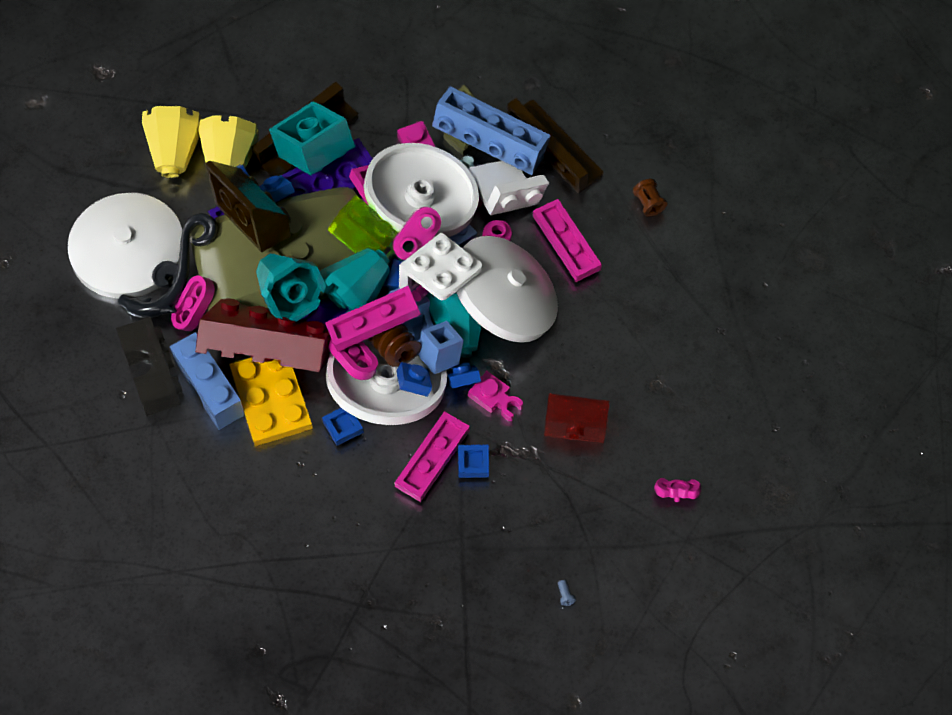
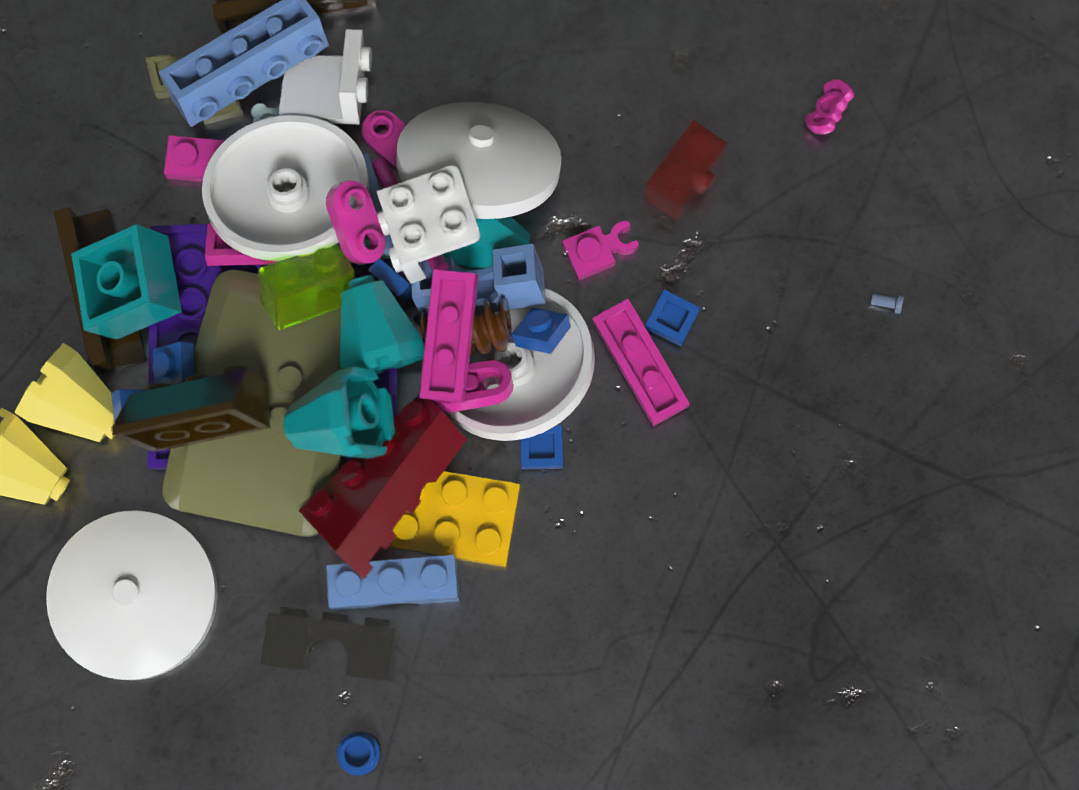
camera: 60 degrees left, 15 degrees up
black plant [118,213,218,319] -> none
dark pink plate [171,276,215,331] -> none
blue plate [447,363,481,389] -> none
dark pink plate [533,199,602,282] -> none
none -> blue plate [337,732,380,775]

